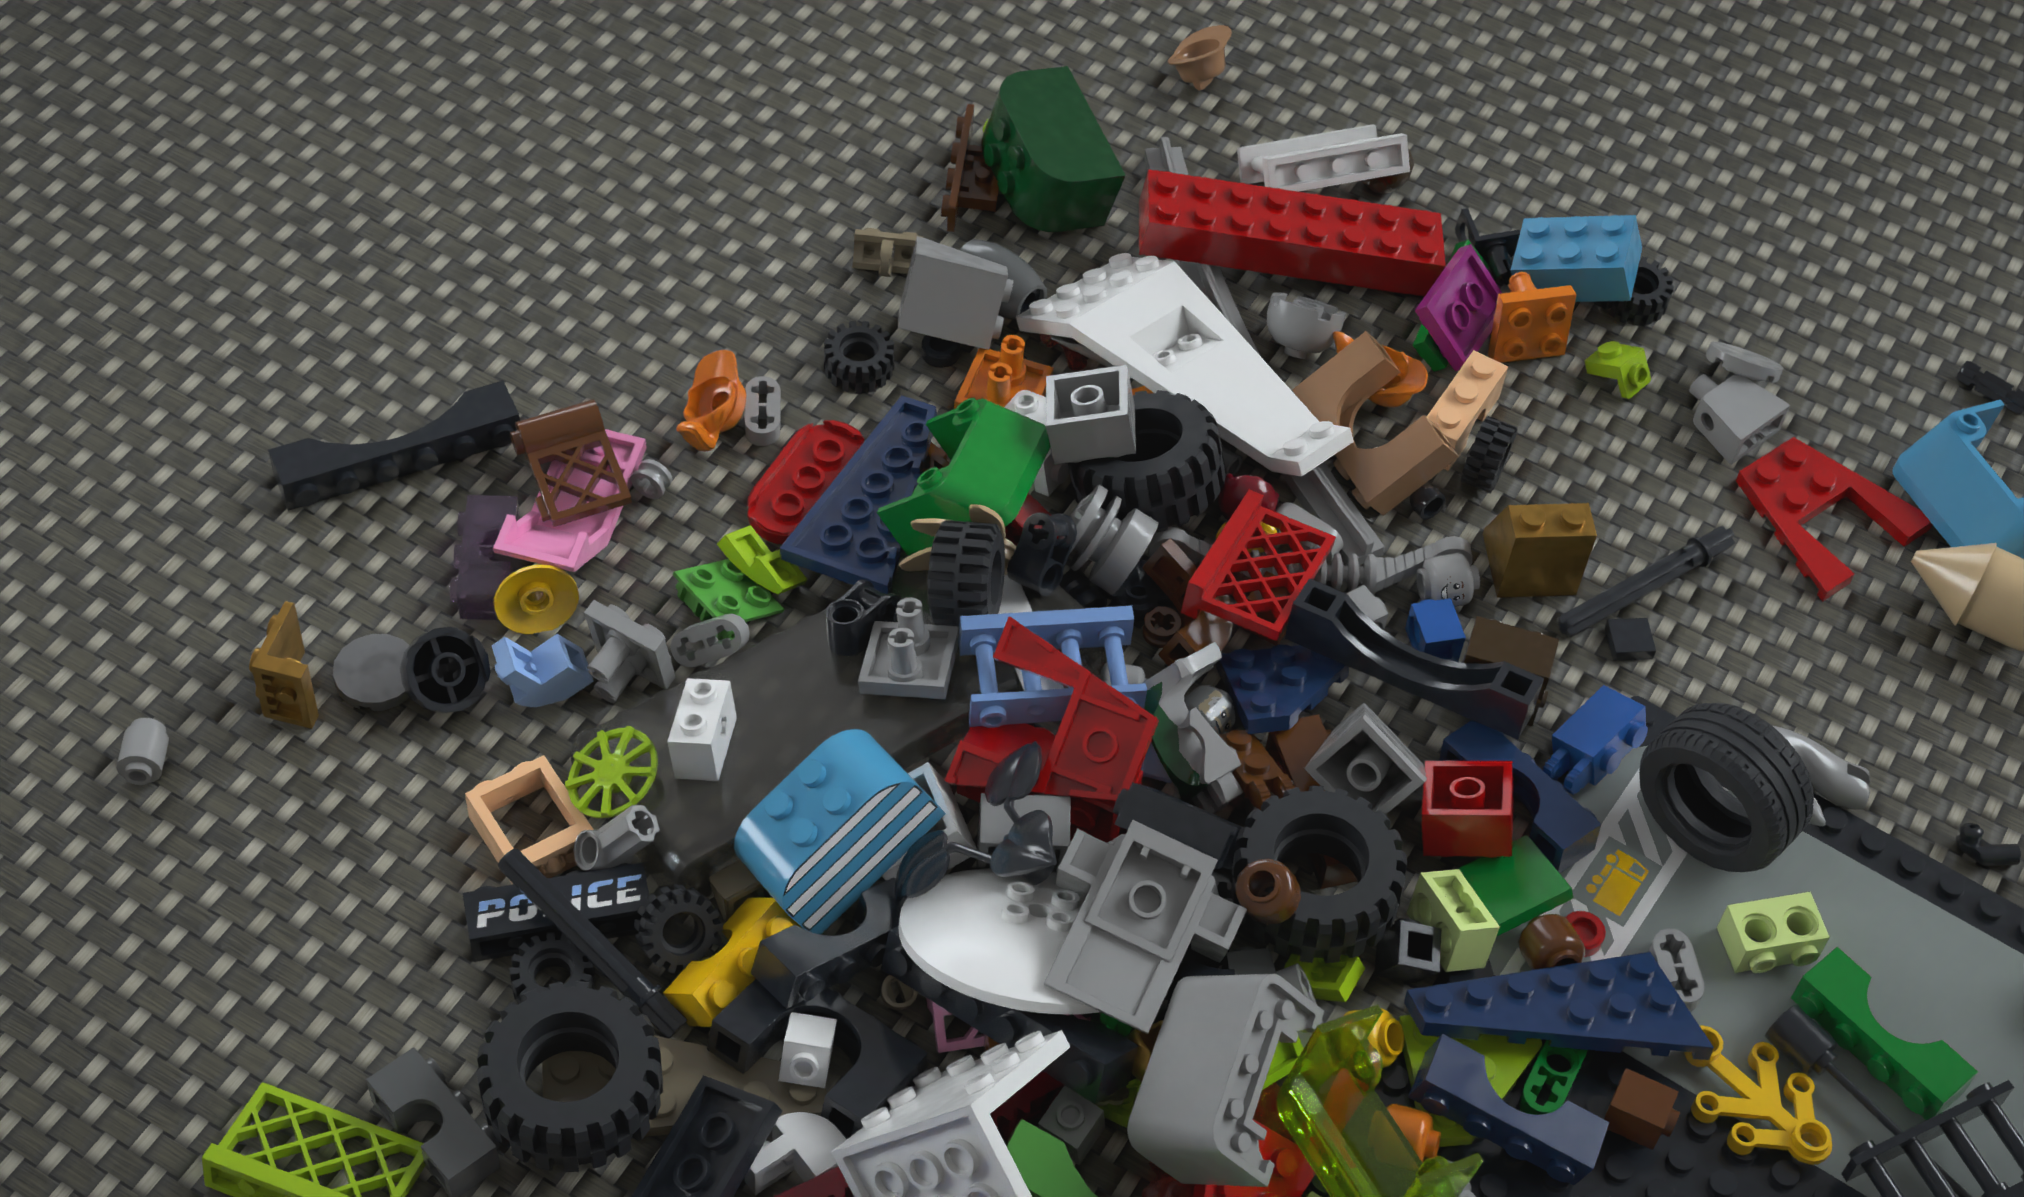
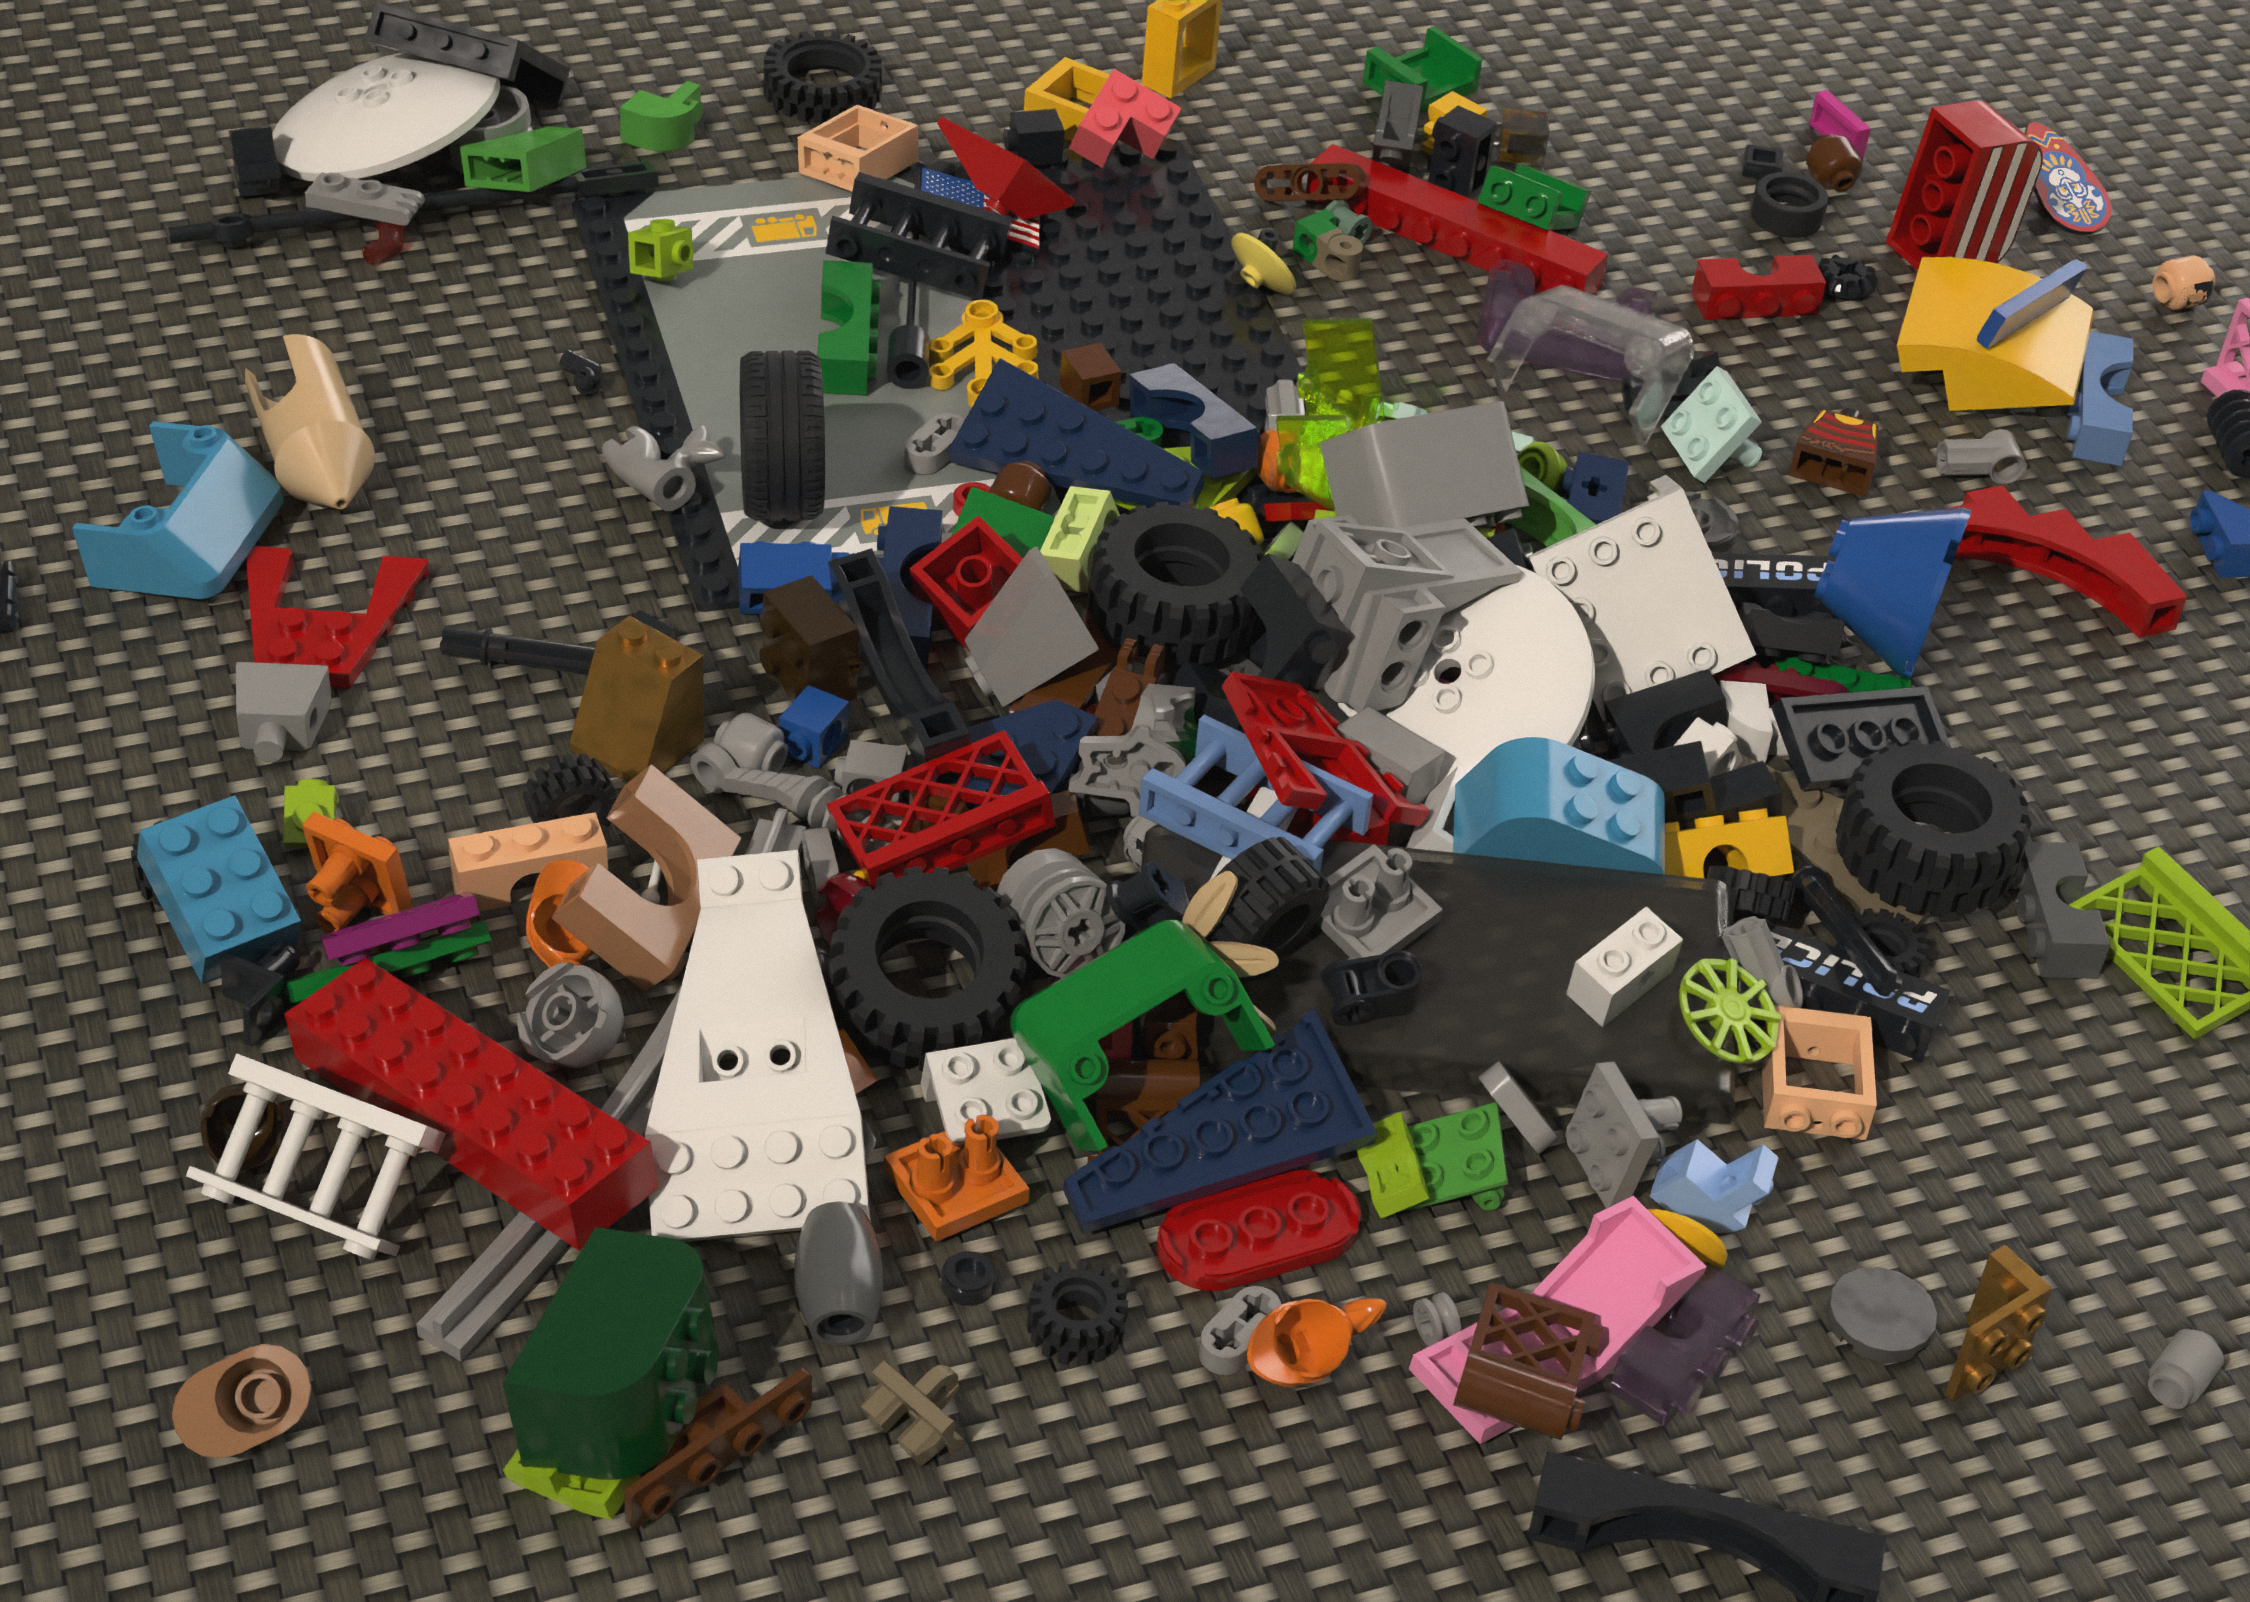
camera: 140 degrees left, 10 degrees down
black cylinder [400,626,491,713] -> none
black plant [894,741,1057,902] -> none
light grey slope [898,236,1013,350] -> none
light grey brick [1046,365,1136,464] -> none
reddish brown head [1236,859,1301,925] -> none
light grey tile [1705,342,1784,383] -> none
yellowish green brick [1717,892,1830,973] -> none

